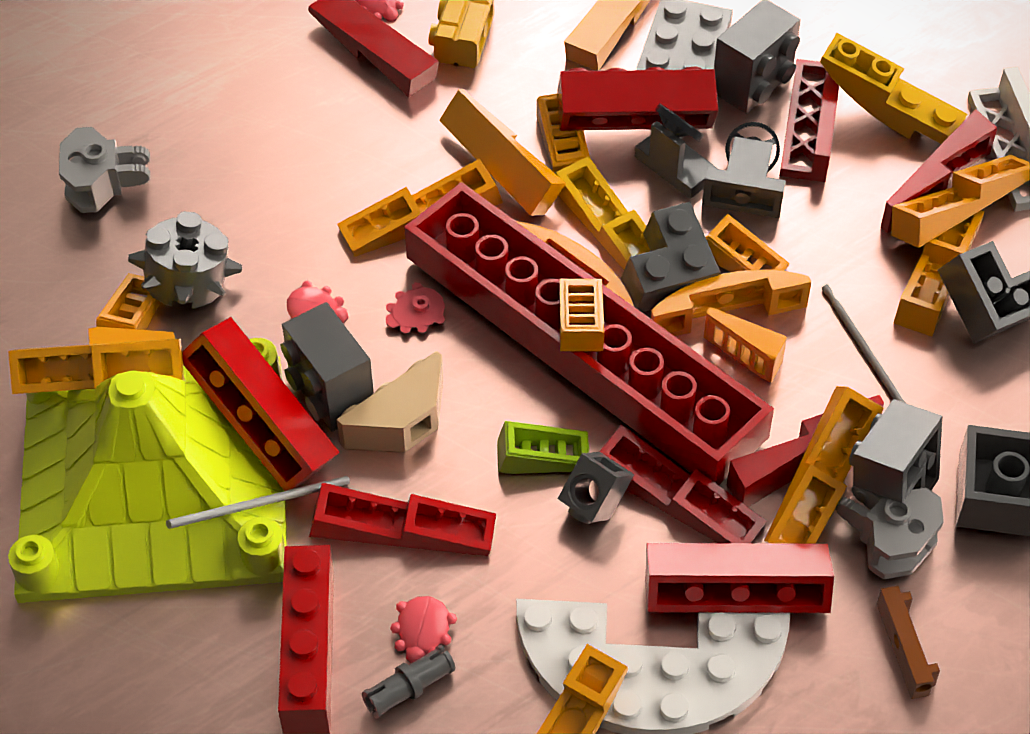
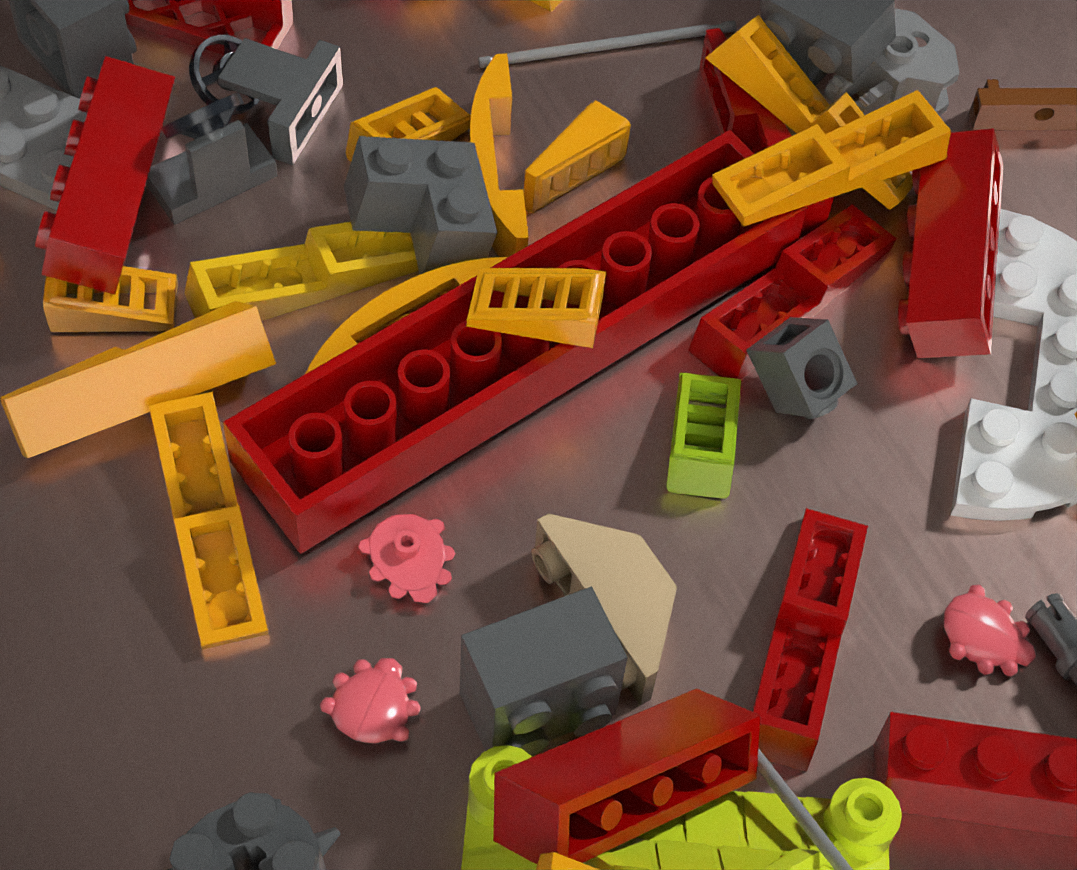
camera: 85 degrees left, 5 degrees up
none -> light orange slope [712,90,951,226]

